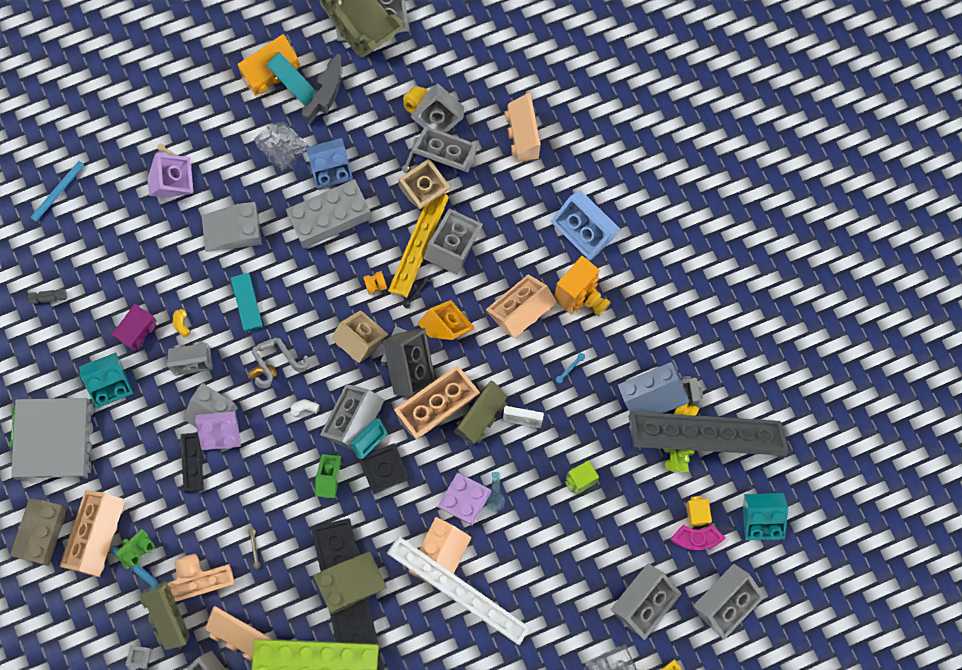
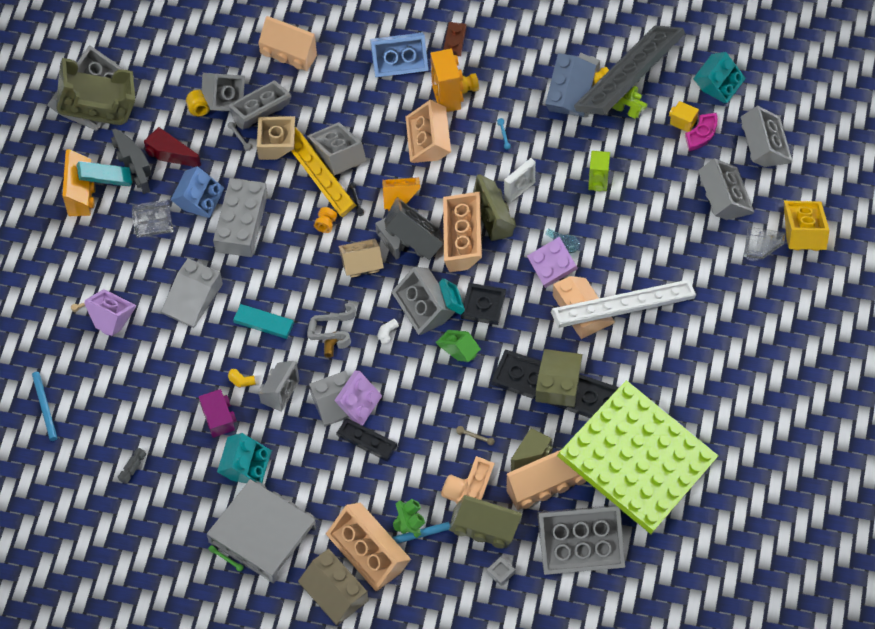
camera: 50 degrees left, 15 degrees down
none -> dark red slope [144,127,201,167]
none -> copper plate [443,22,467,56]
none -> olive slope [511,428,553,471]

